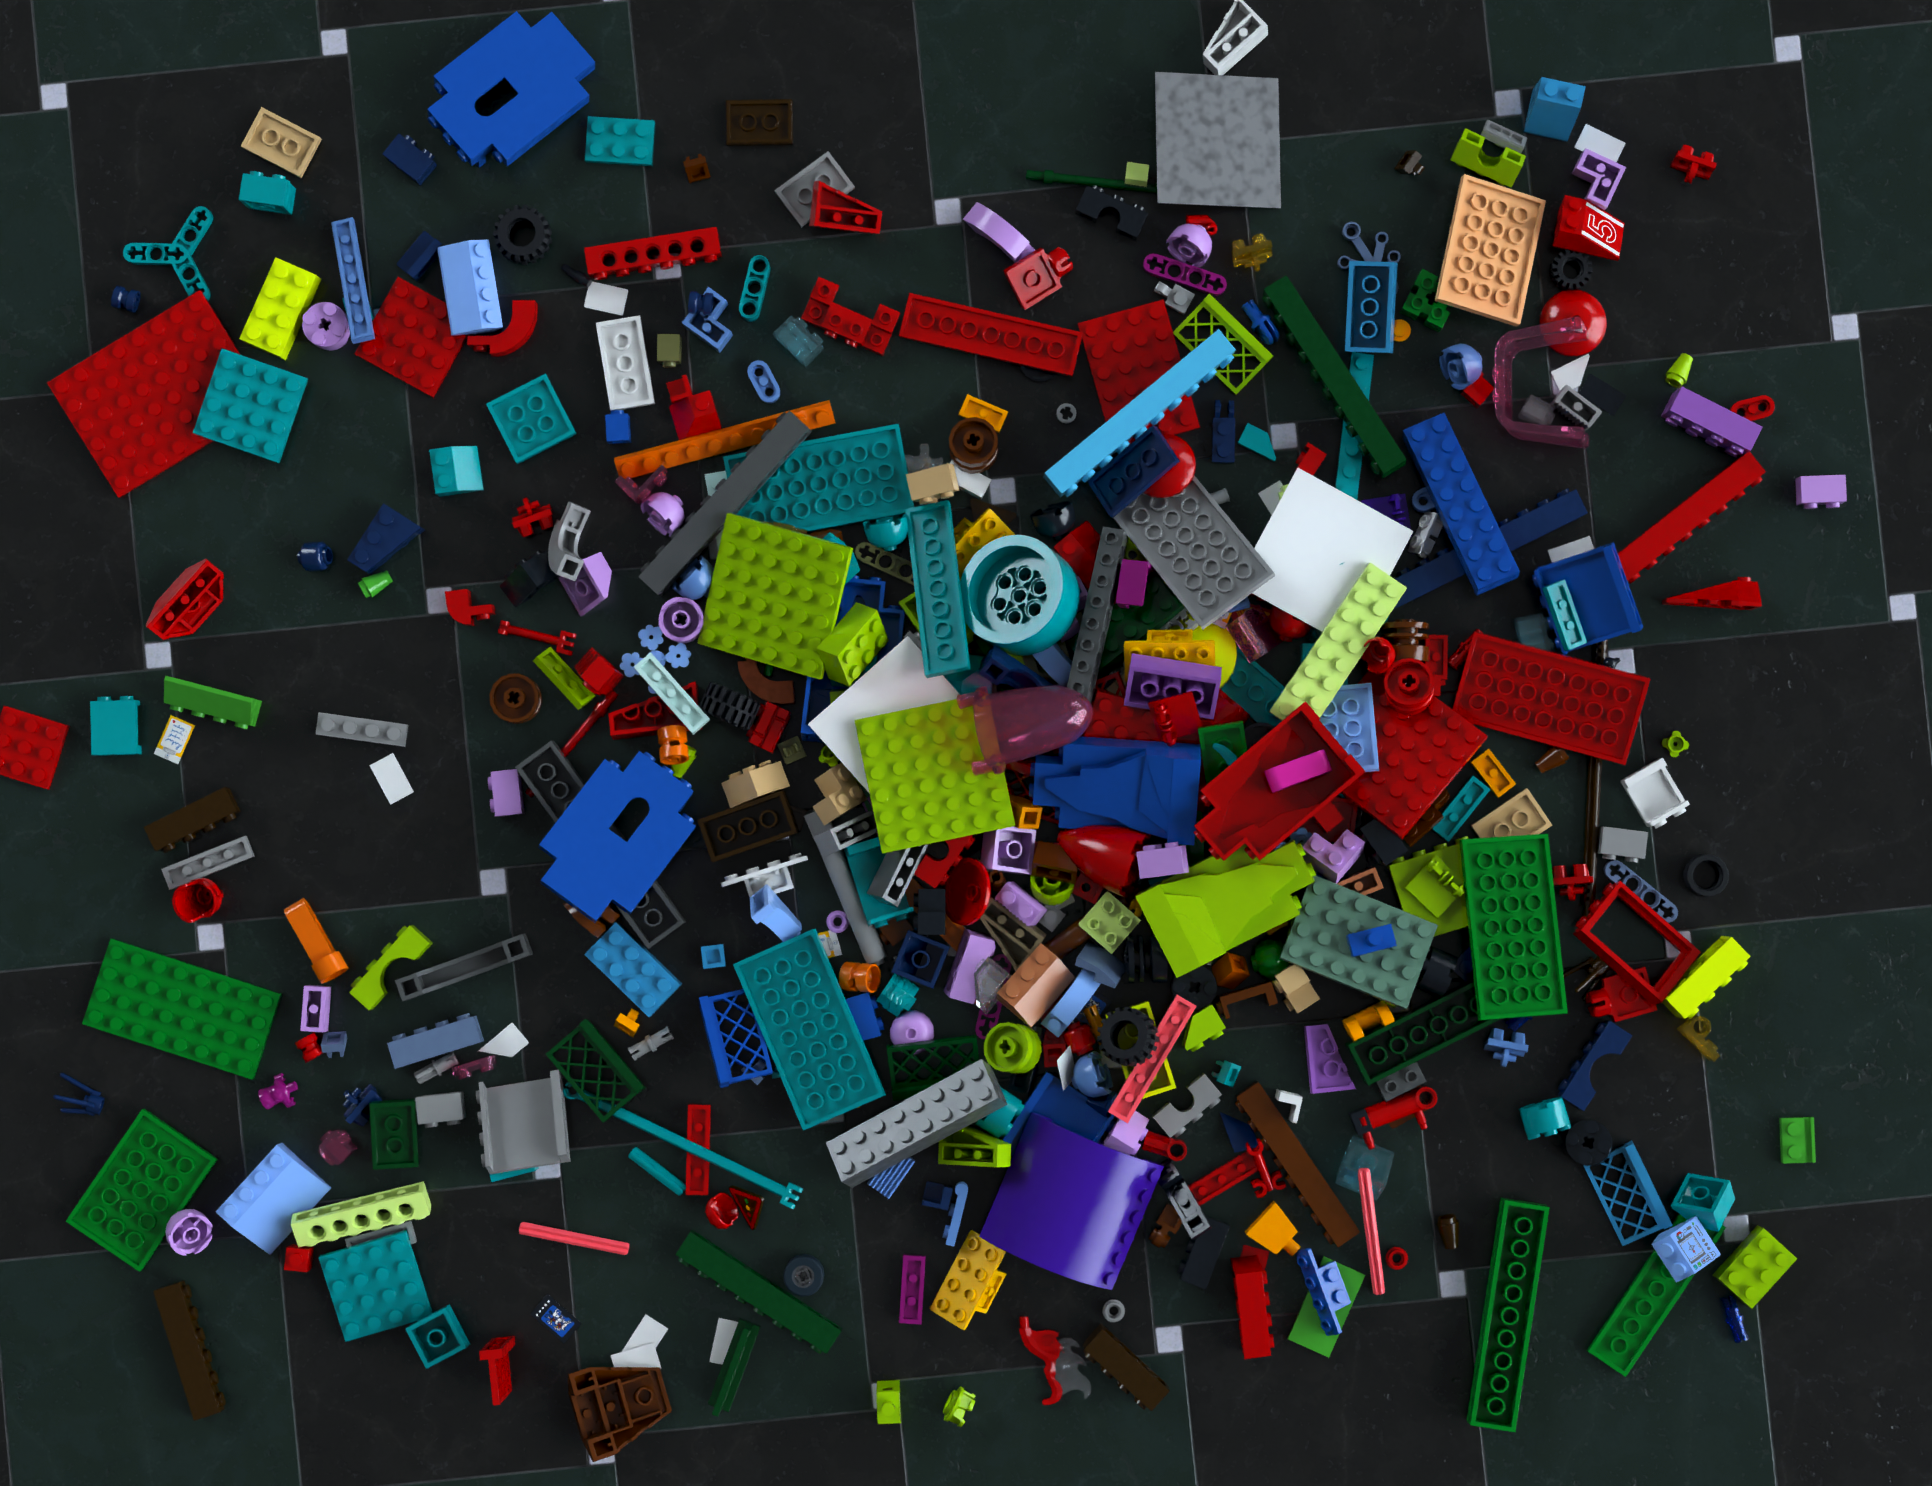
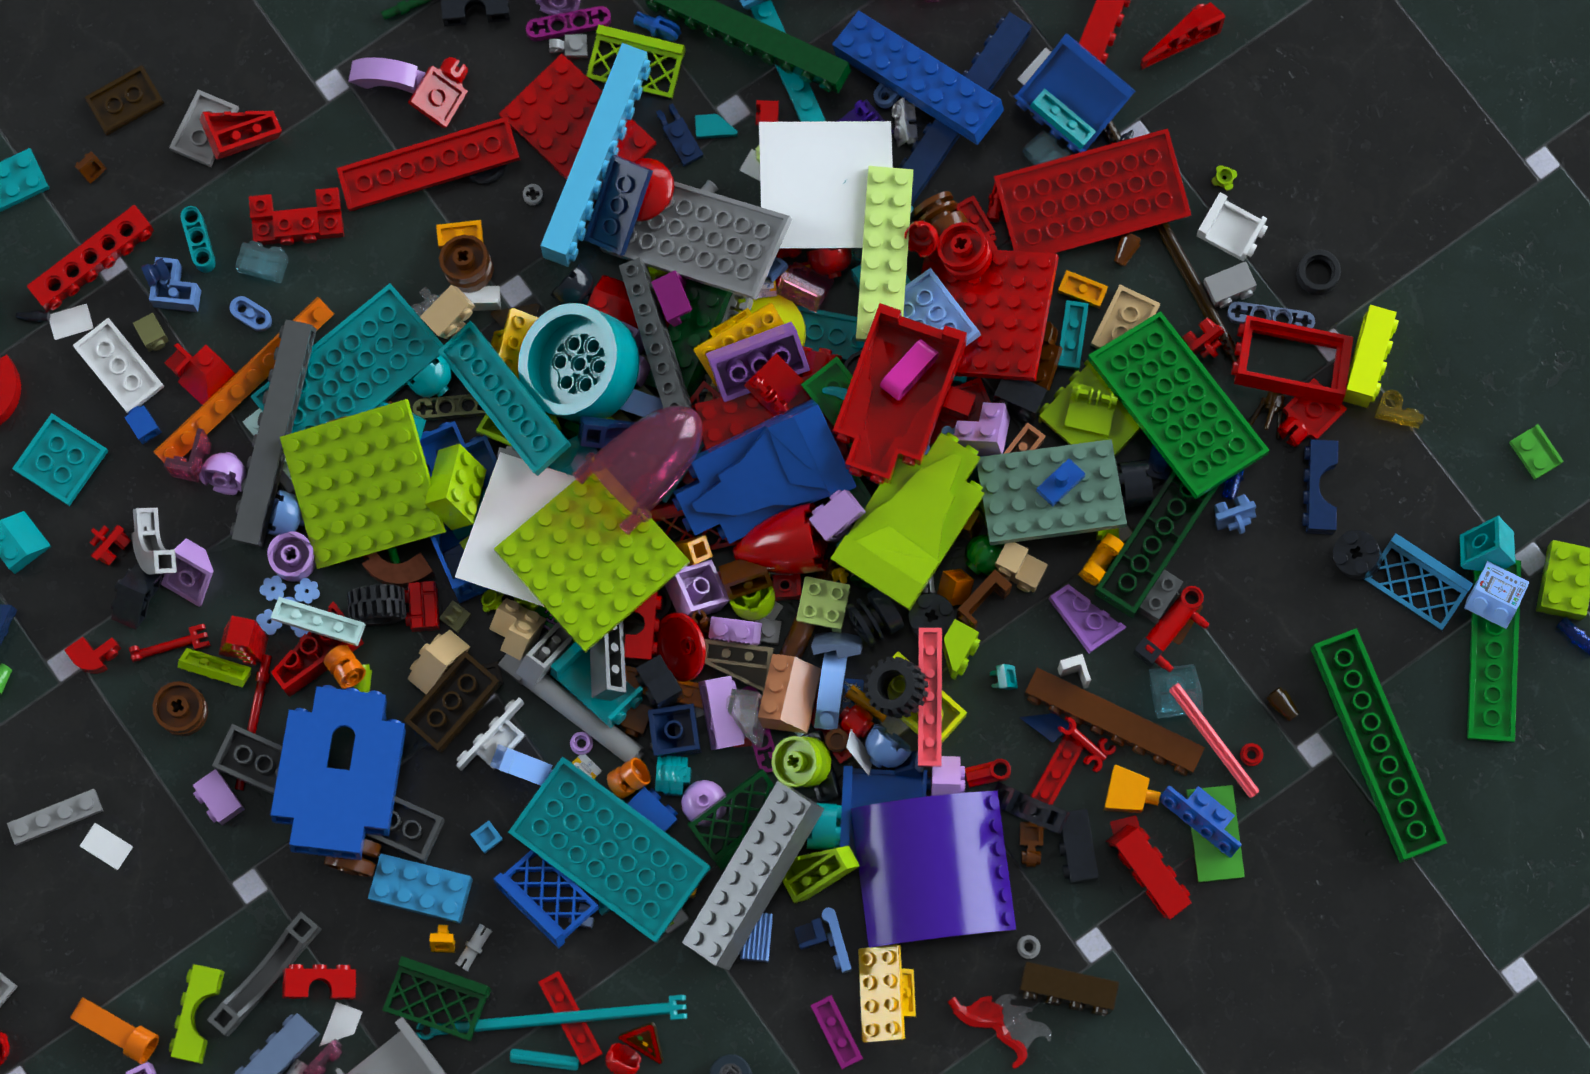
camera: 30 degrees left, 10 degrees down
light grey arch [1152,1073,1222,1138] -> none
teal brick [1519,1097,1571,1140] -> none
none -> red arch [282,964,356,1000]
none -> reddish brown tile [825,729,848,753]

